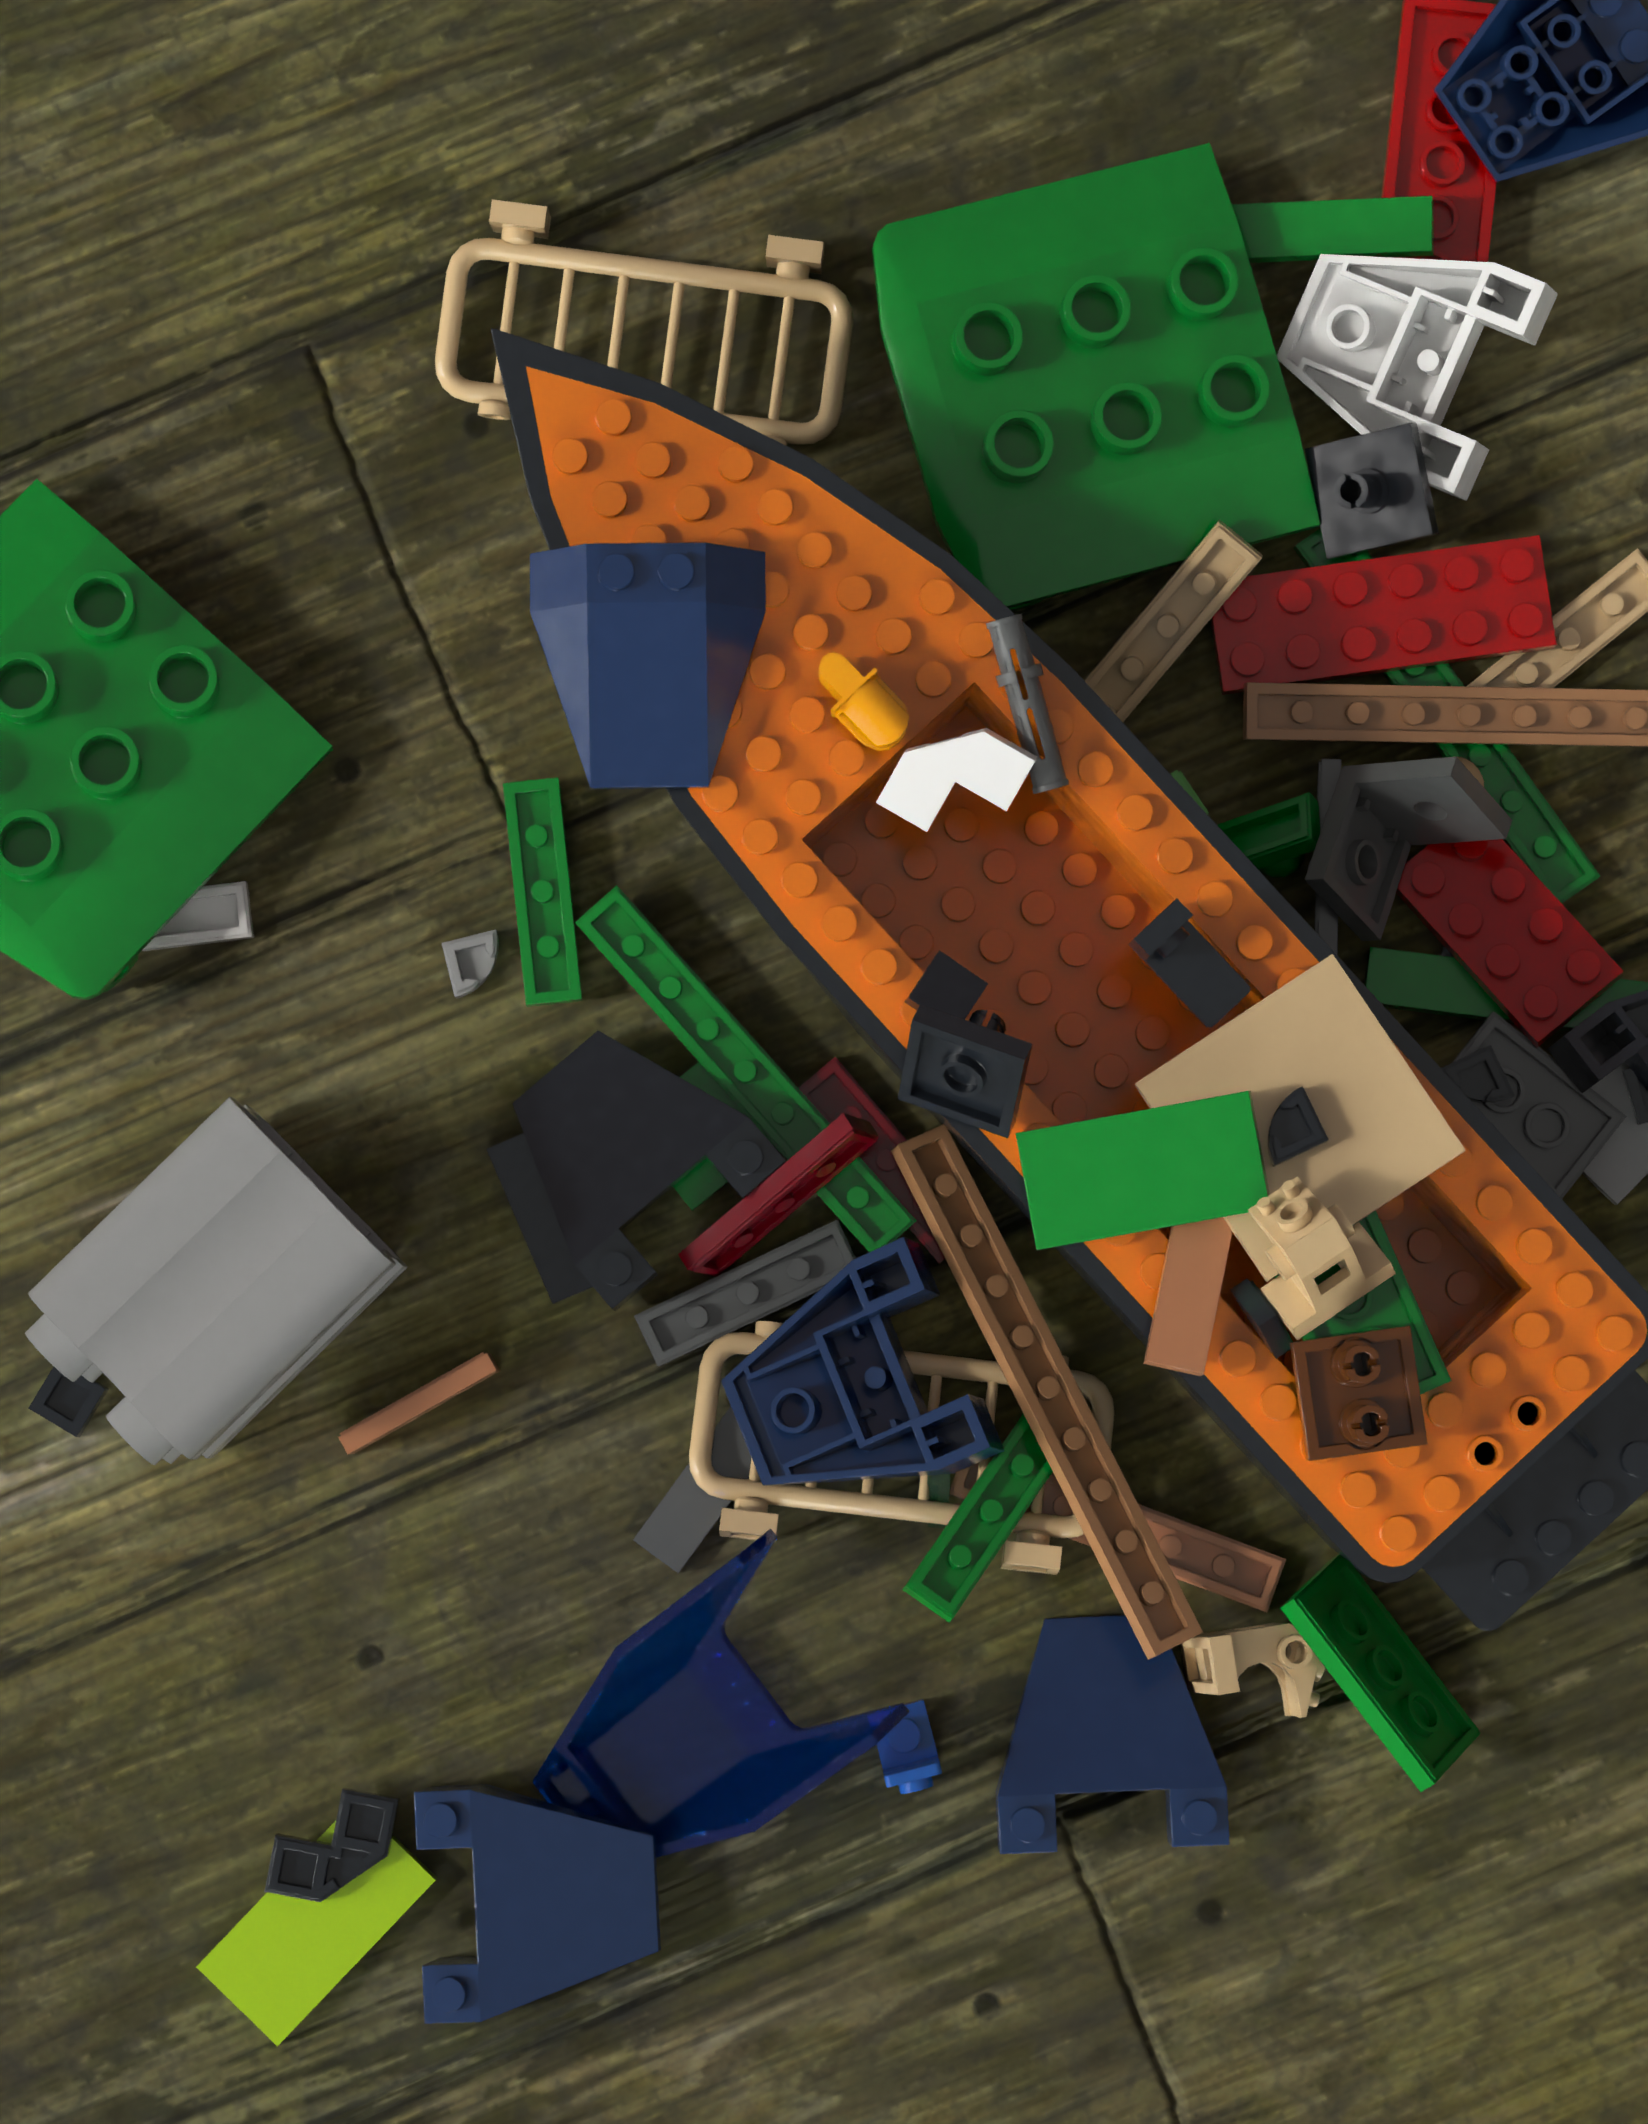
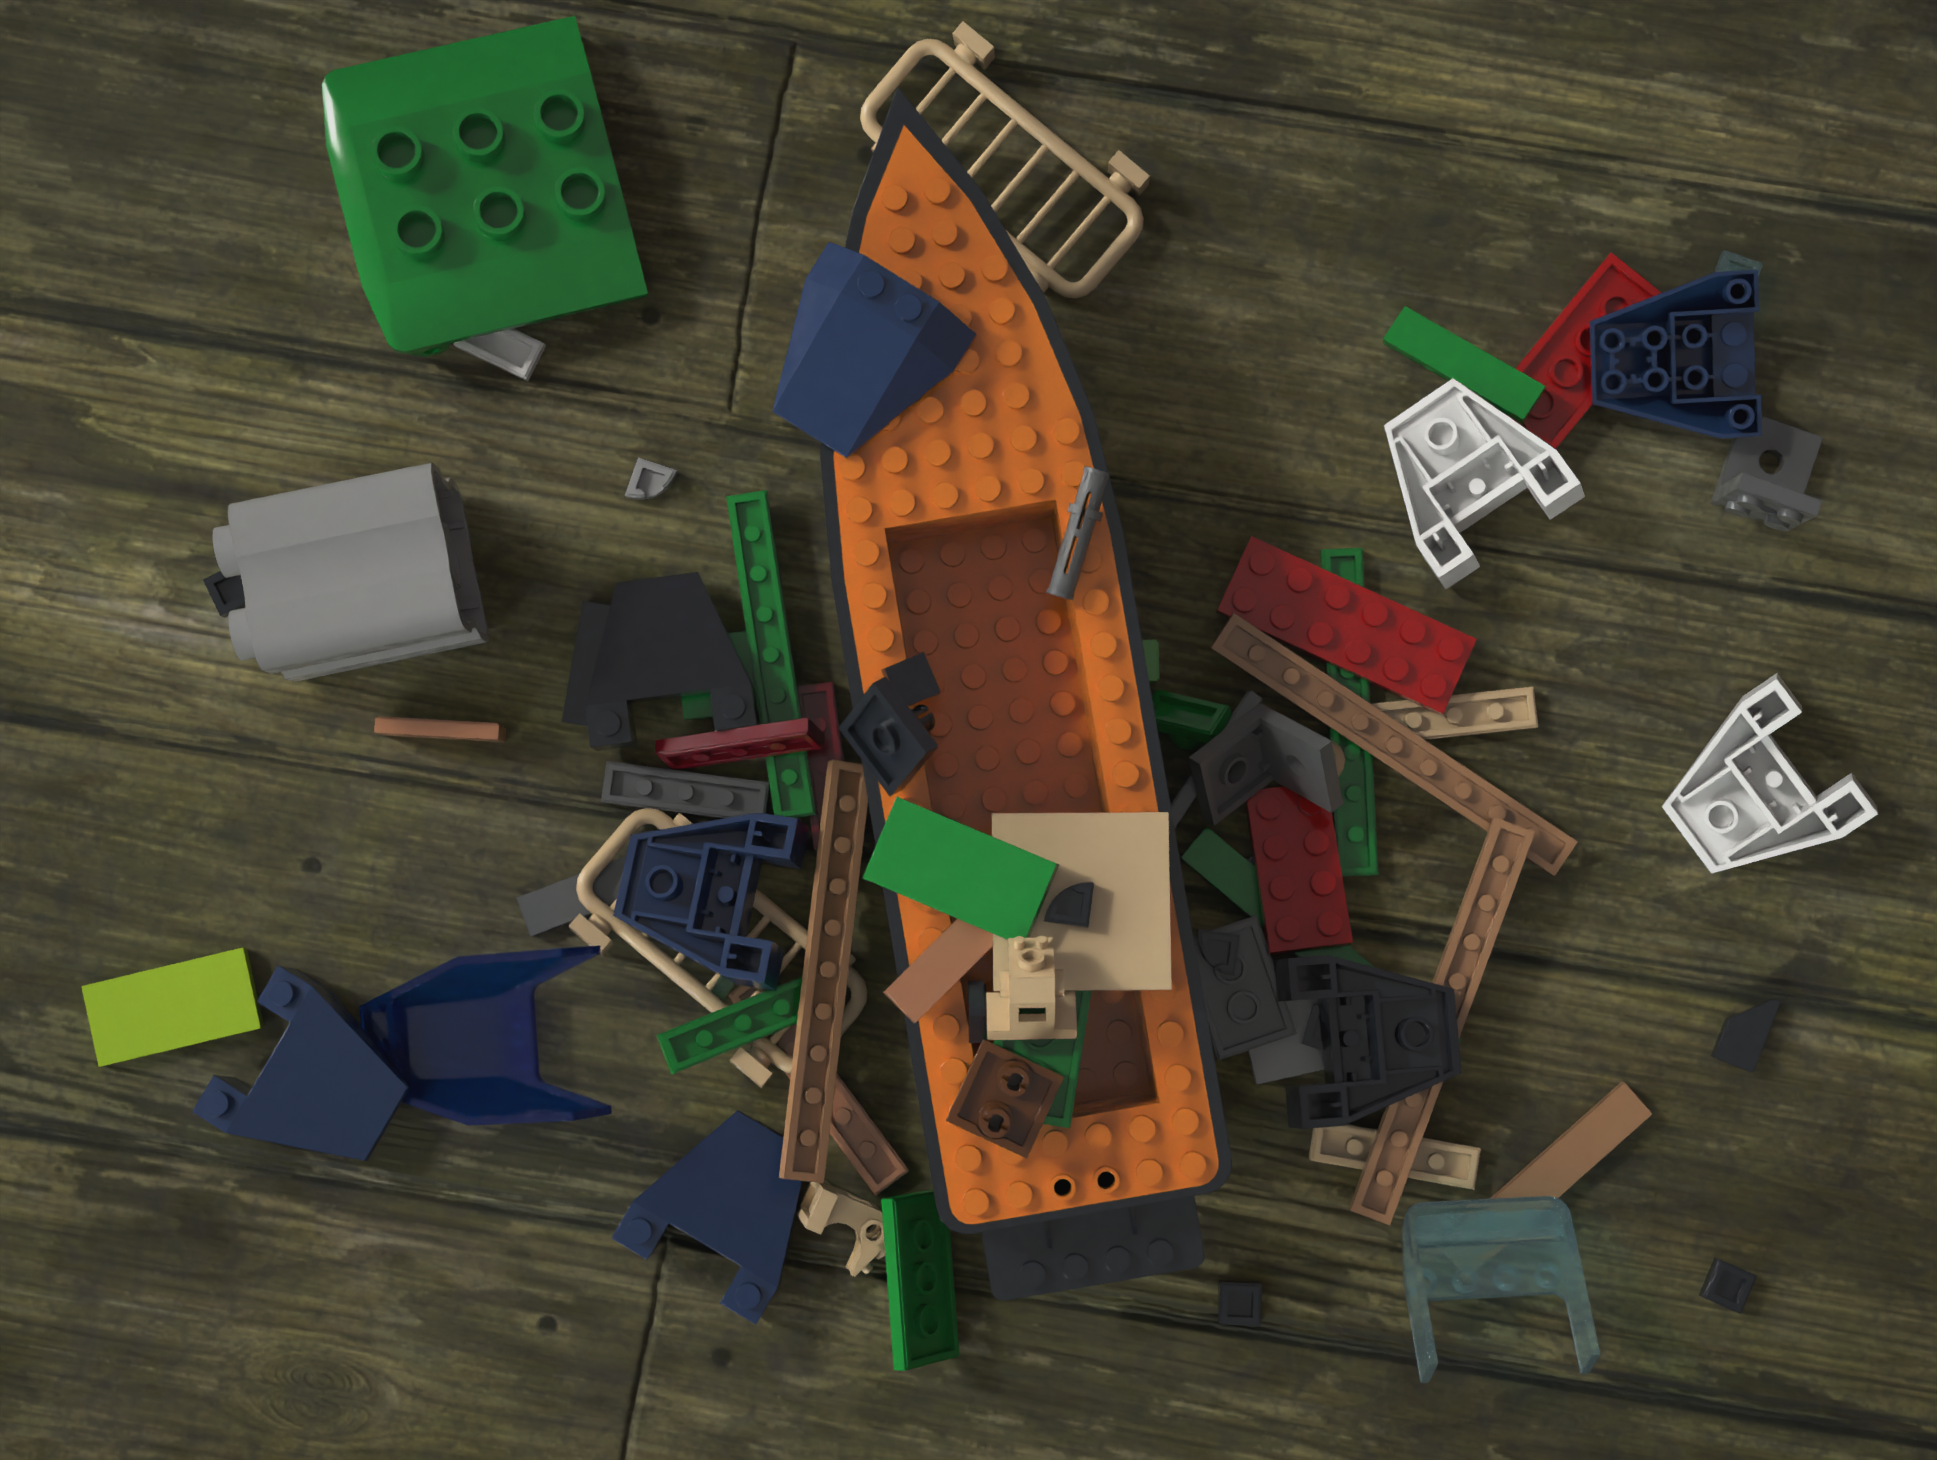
camera: 30 degrees right, 0 degrees up
black tile [264,1788,400,1902] -> none
green plate [503,777,583,1007] -> none
light orange arm [818,652,909,751] -> none
blue bracket [869,1699,942,1794] -> none
green piece [872,143,1320,611] -> none
white tile [876,728,1038,832] -> none
tan tile [1084,519,1263,722] -> none
black bracket [1128,898,1250,1028] -> none
black tile [1305,423,1439,559] -> none

